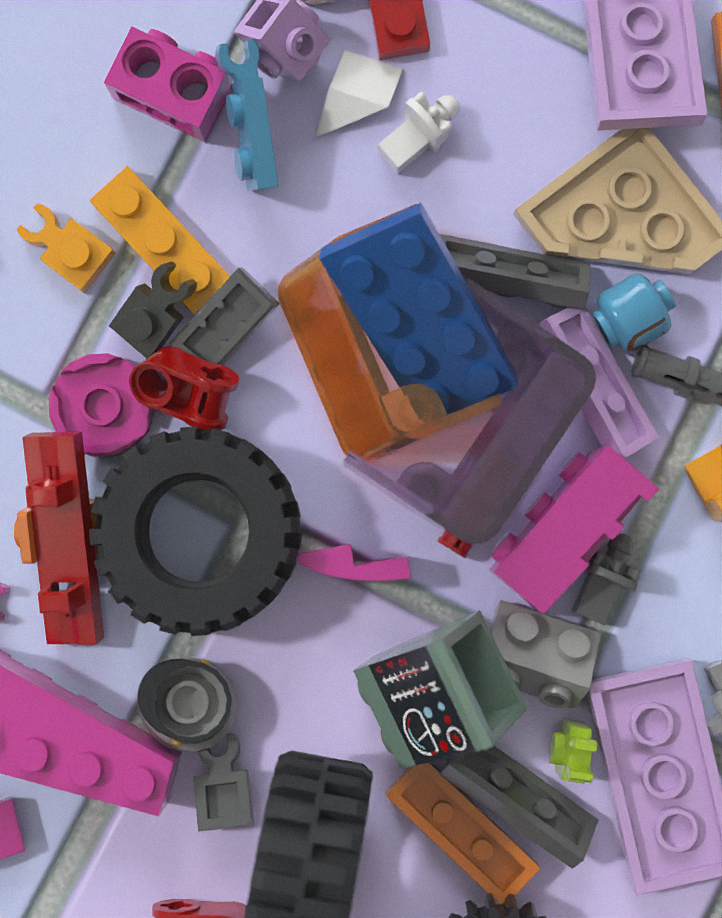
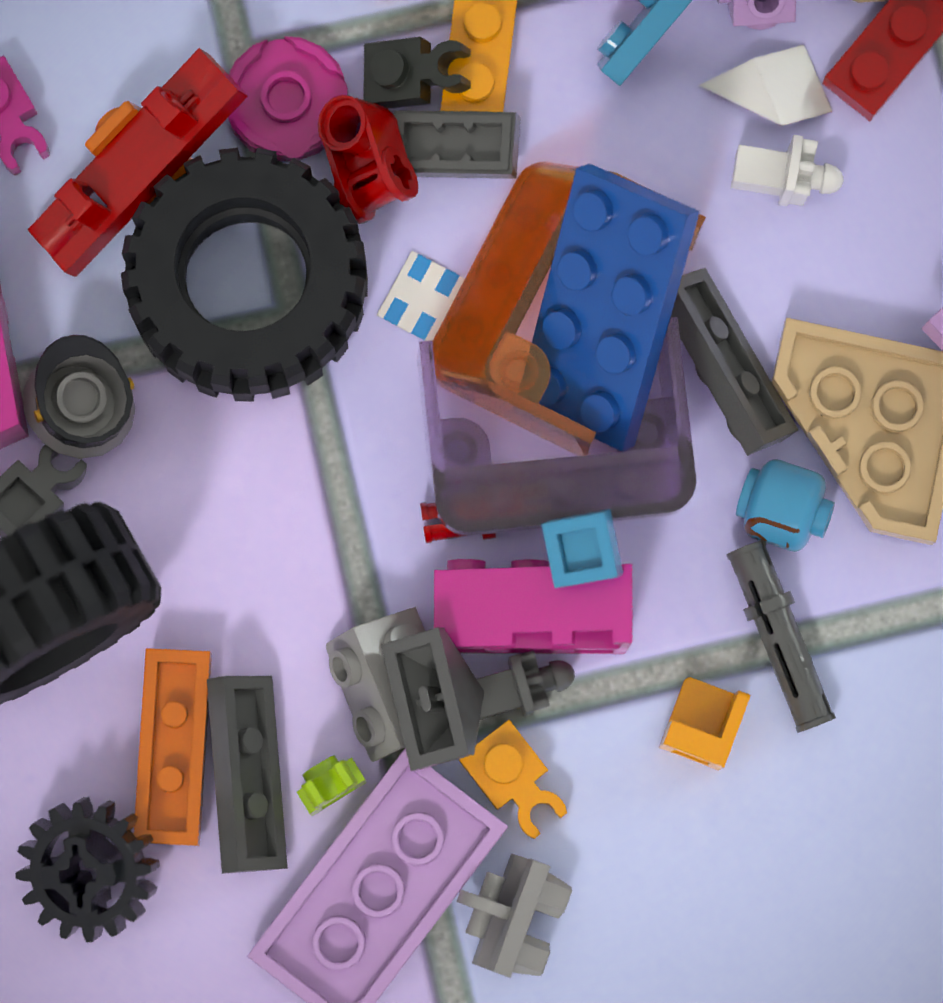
camera: 45 degrees right, 5 degrees down
dark pink slope [297,544,411,581] -> none
sand green slope [353,610,528,769] -> none
lavender plate [535,306,659,459] -> none
none -> white sticker [376,251,467,344]
none -> dark grey slope [381,627,484,771]
none -> light orange plate [458,720,567,839]
none -> dark azure tile [541,509,623,588]

